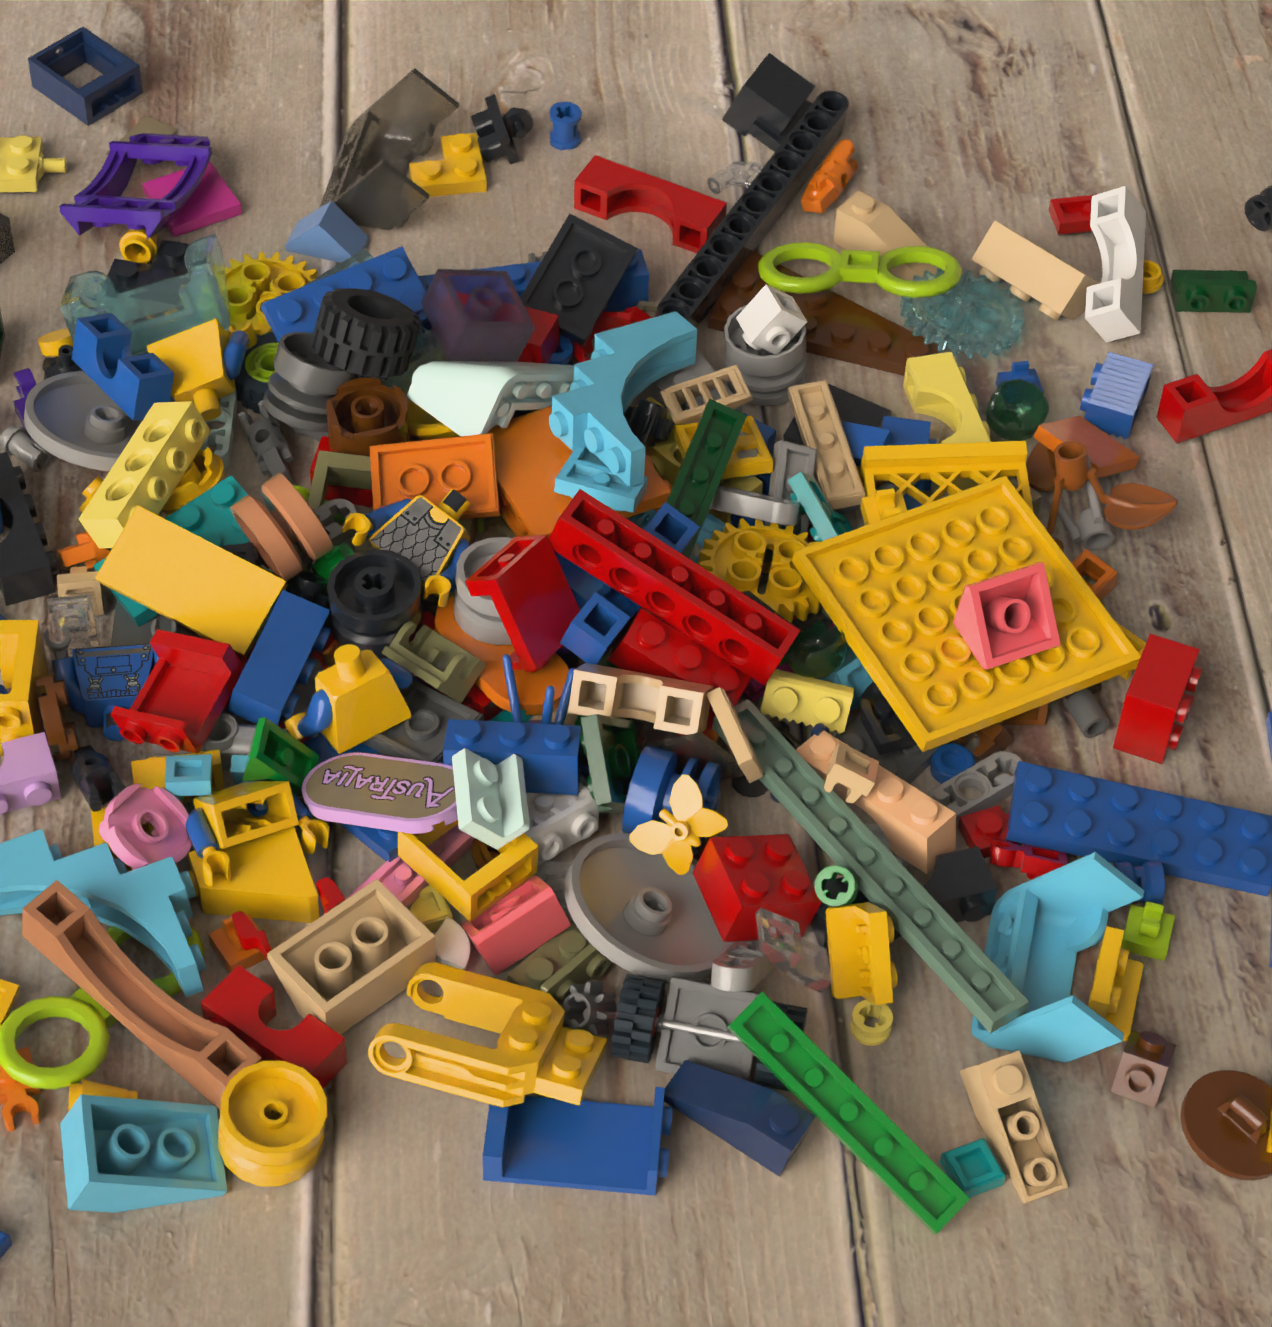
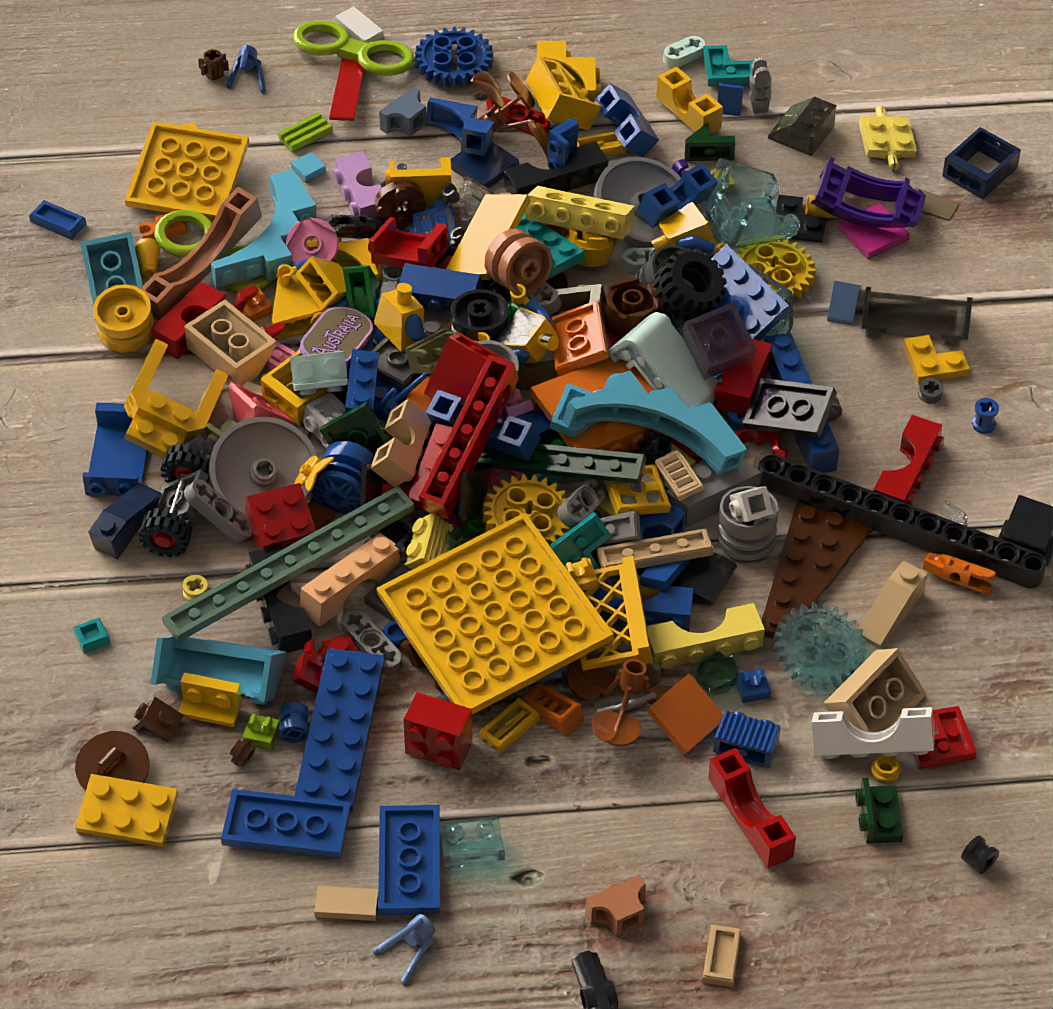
camera: 90 degrees right, 0 degrees up
medium azure tile [165,754,212,803] -> none
black hips [471,94,534,165] -> none
tan tile [706,687,764,783] -> none
green plate [727,992,970,1234] -> none
clear slope [755,908,831,993] -> none
lime bar [758,242,962,298] -> none
bush [815,865,859,907] -> none
tan tile [824,742,879,803] -> none
yellow bracket [826,902,898,1005] -> none
coral slope [953,562,1061,669] -> none
tan slope [959,1050,1069,1203] -> none
none -> reddish brown plate [230,738,256,766]
none -> dark grey bush [918,378,943,404]

